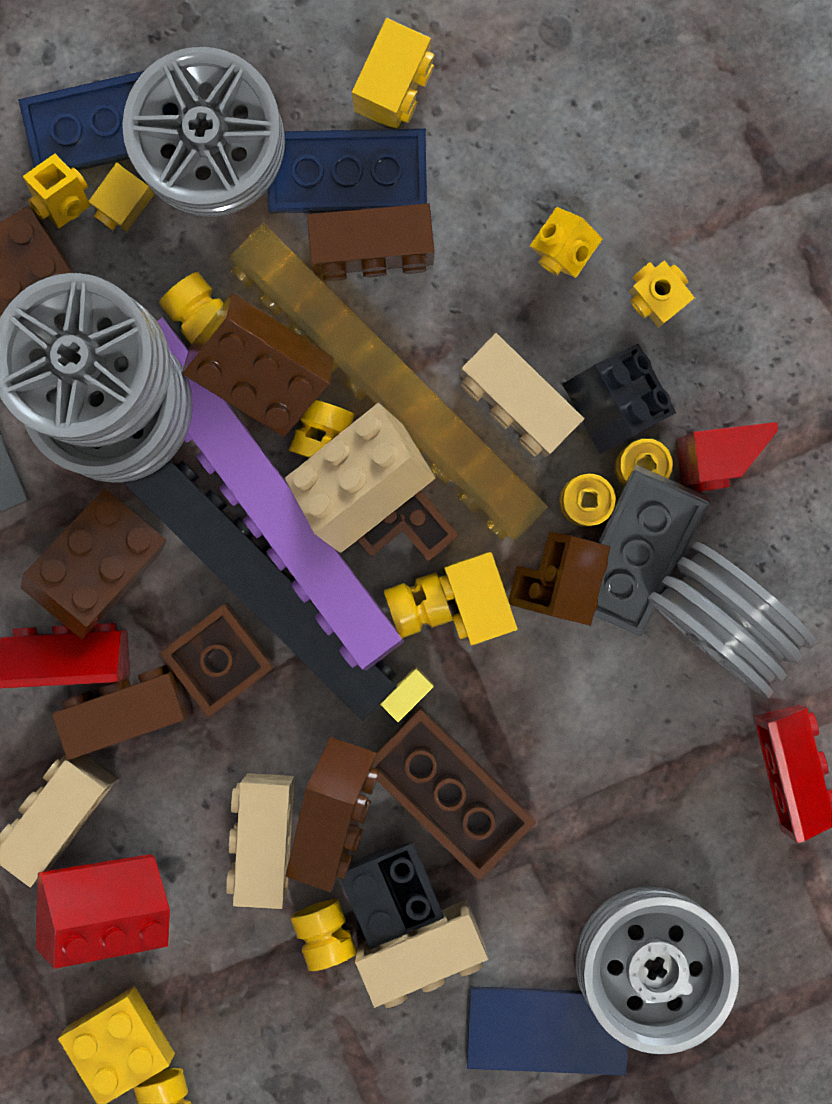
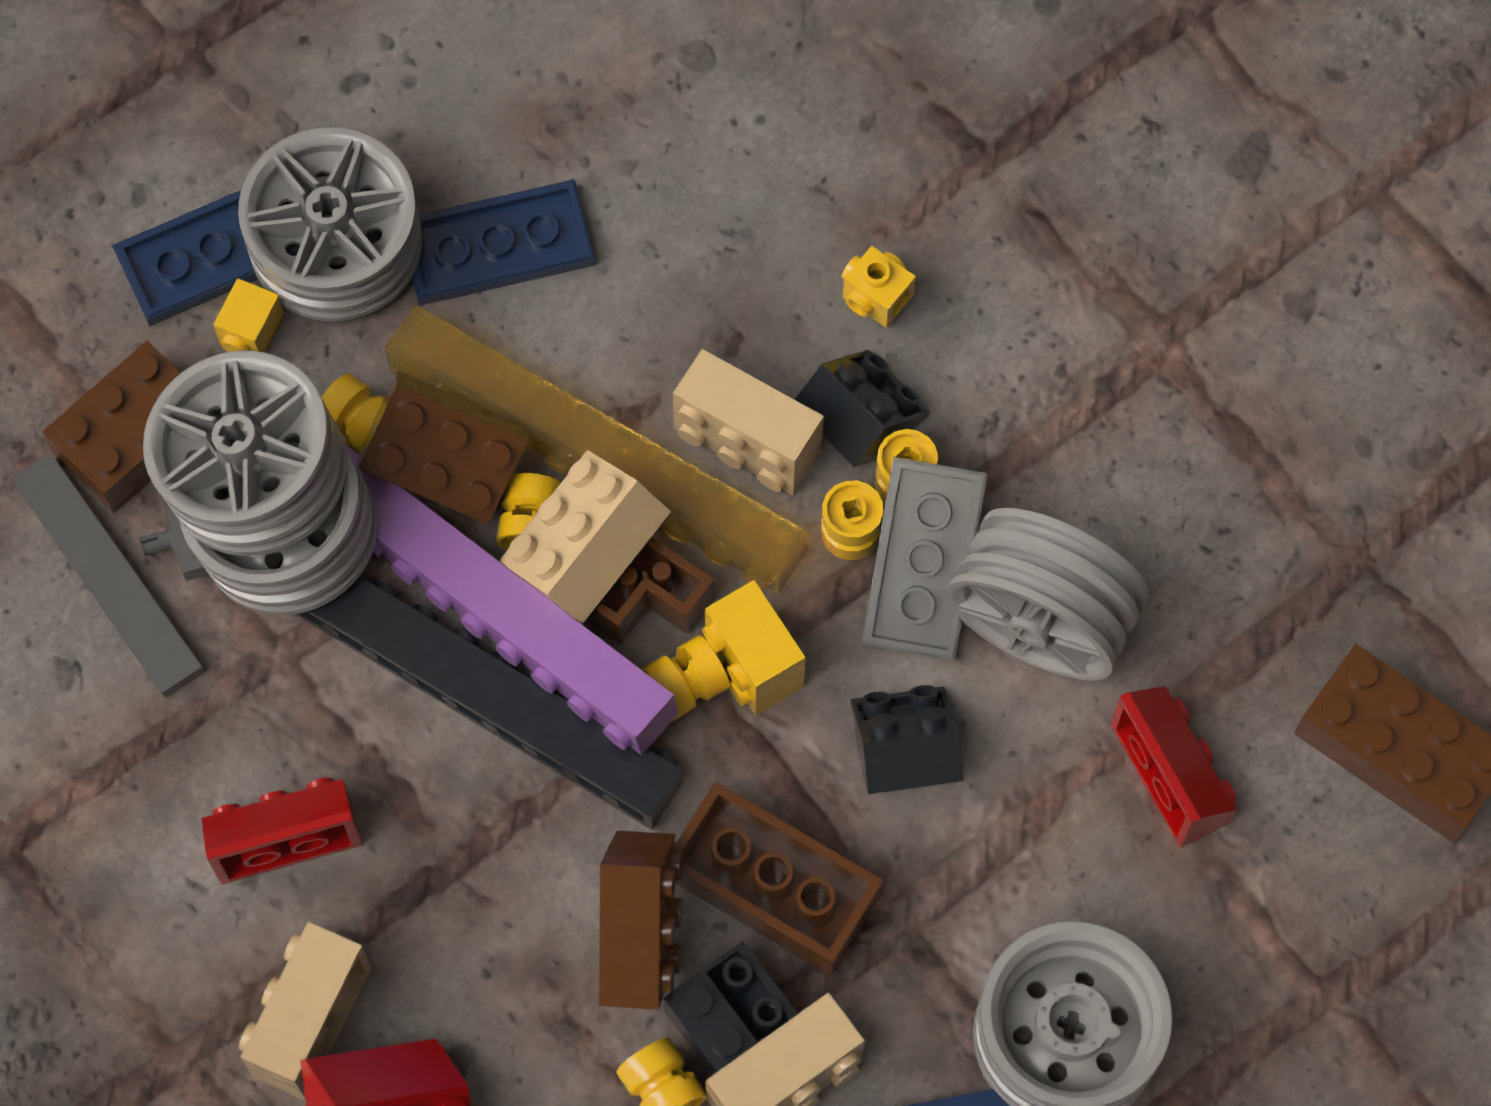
camera: 15 degrees left, 20 degrees down
reddish brown brick [20,488,166,640] -> none
yellow brick [23,154,91,229] -> none
reddish brown brick [52,665,194,760] -> none
reddish brown brick [159,603,277,718] -> none
tan brick [227,773,295,909] -> none
reddish brown brick [307,203,434,281] -> none
yellow brick [352,18,435,129] -> none
light yellow piece [380,666,434,722] -> none
reddish brown brick [508,531,611,626] -> none
yellow brick [530,207,603,278] -> none
red slope [676,422,778,492] -> none
none -> black slope [850,685,964,794]

